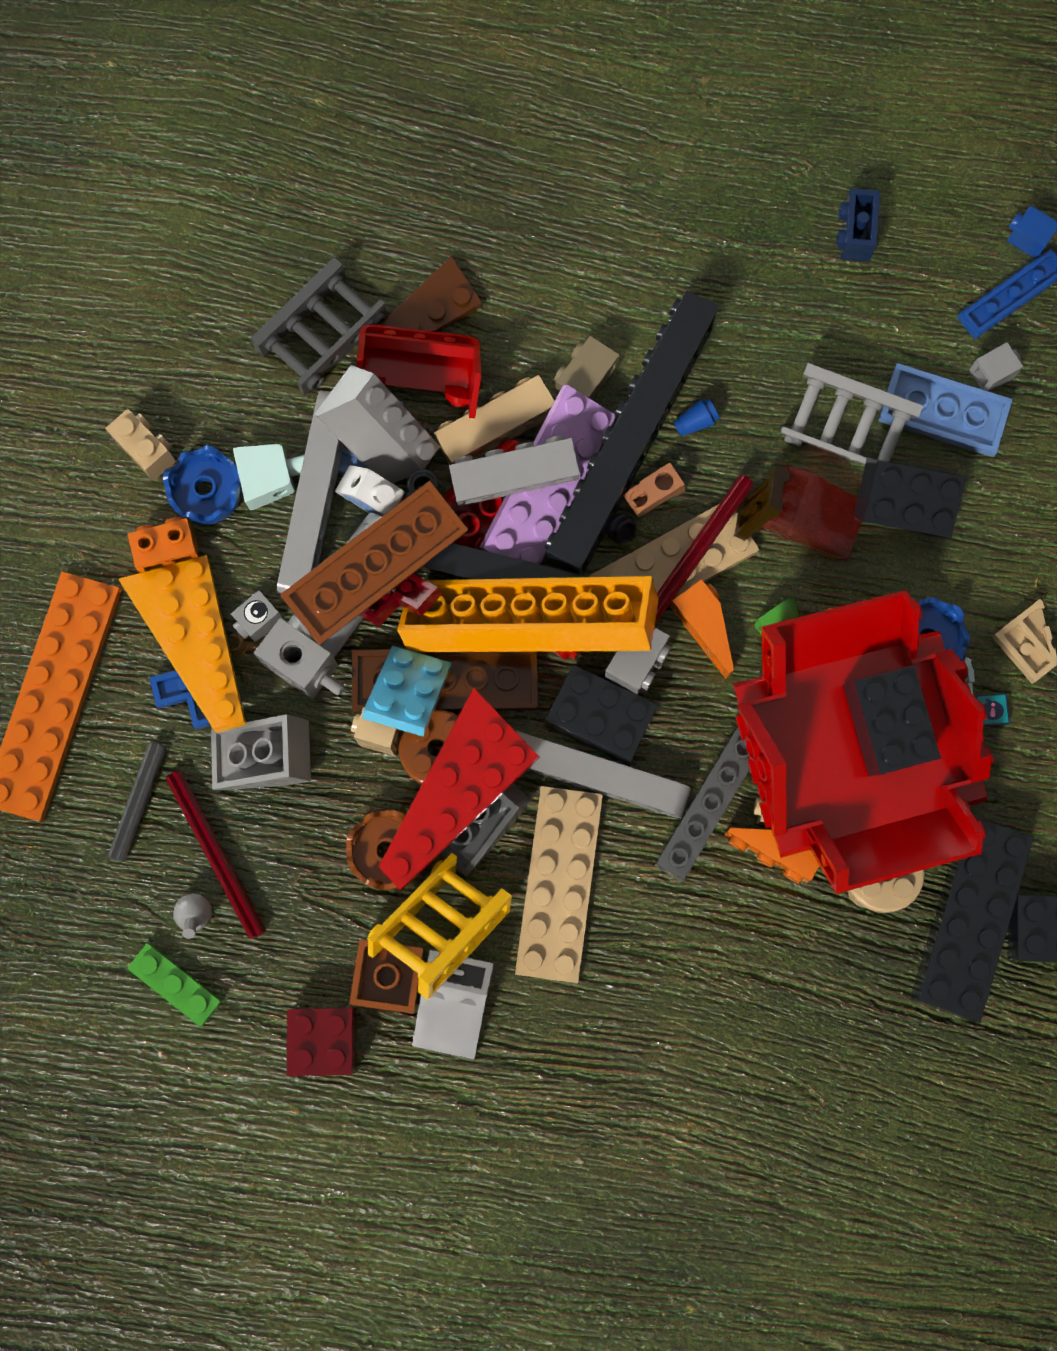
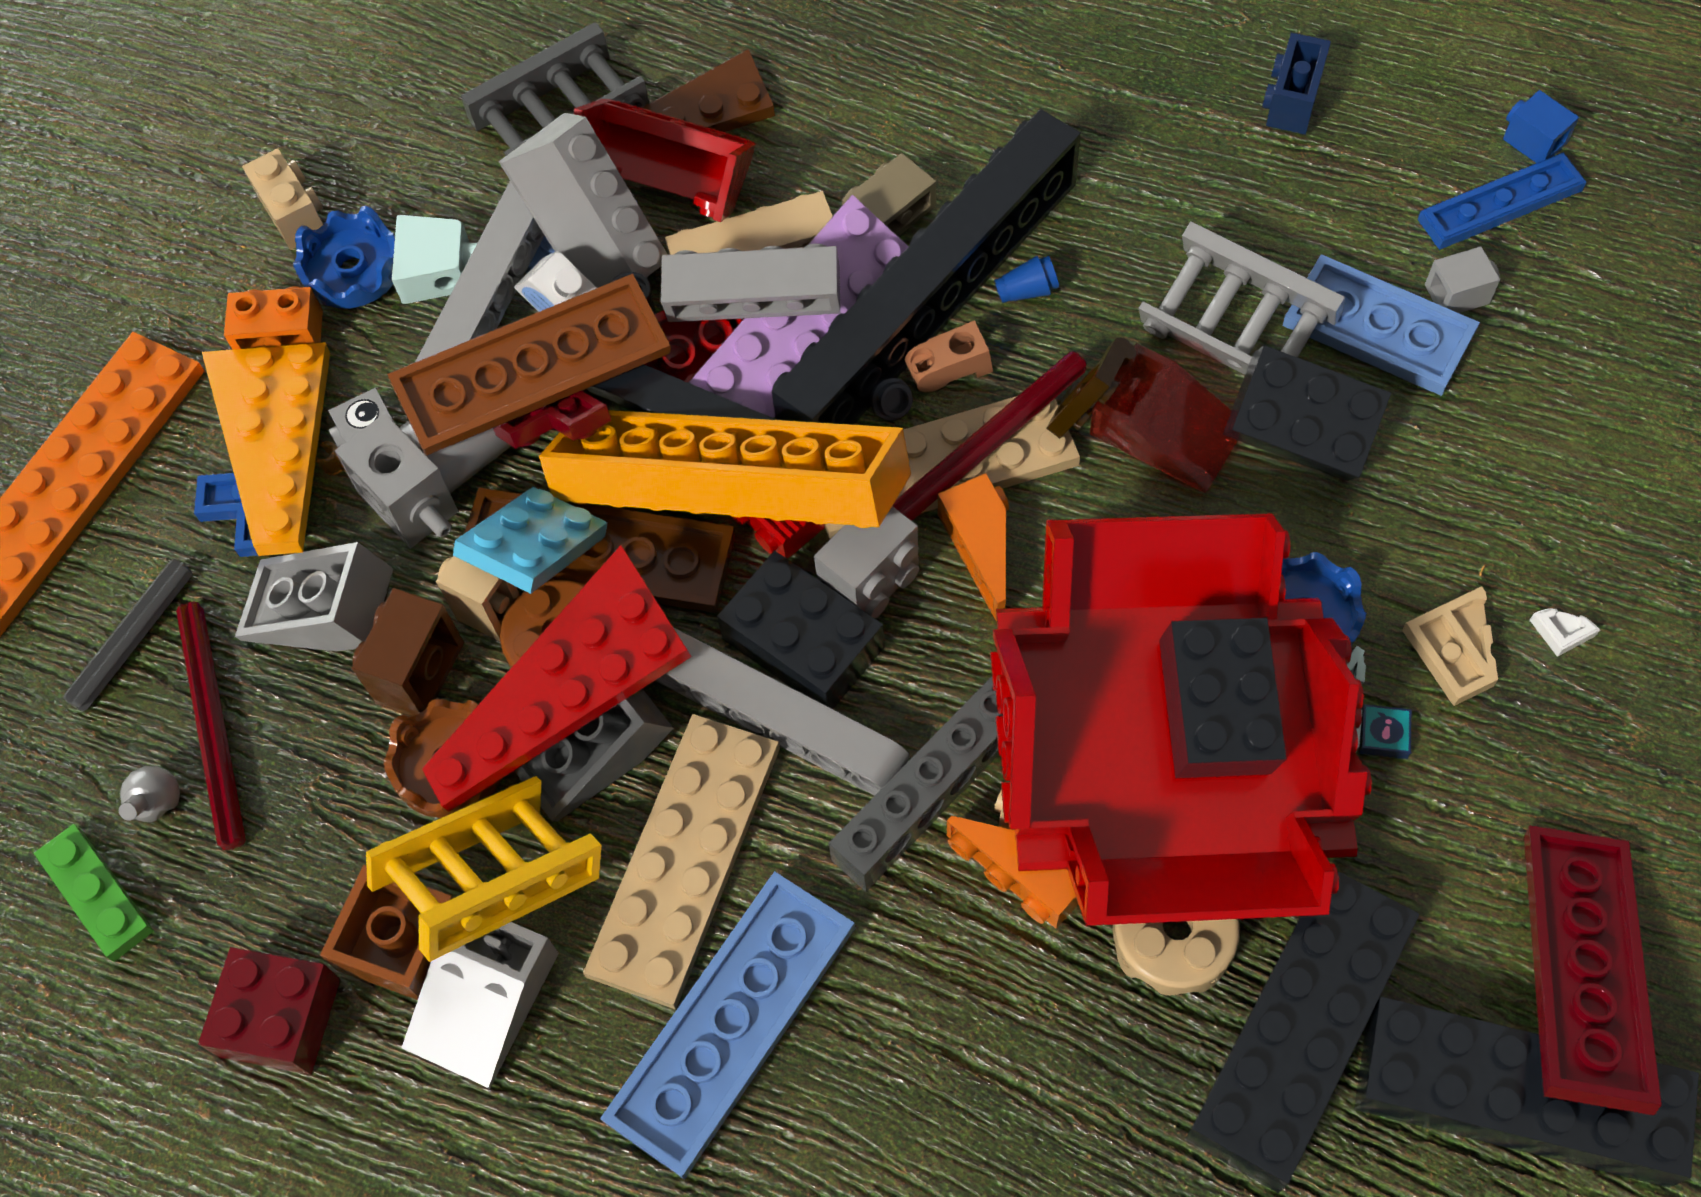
camera: 15 degrees right, 15 degrees down
none -> reddish brown brick [351,588,464,716]
none -> medium blue plate [600,871,856,1180]

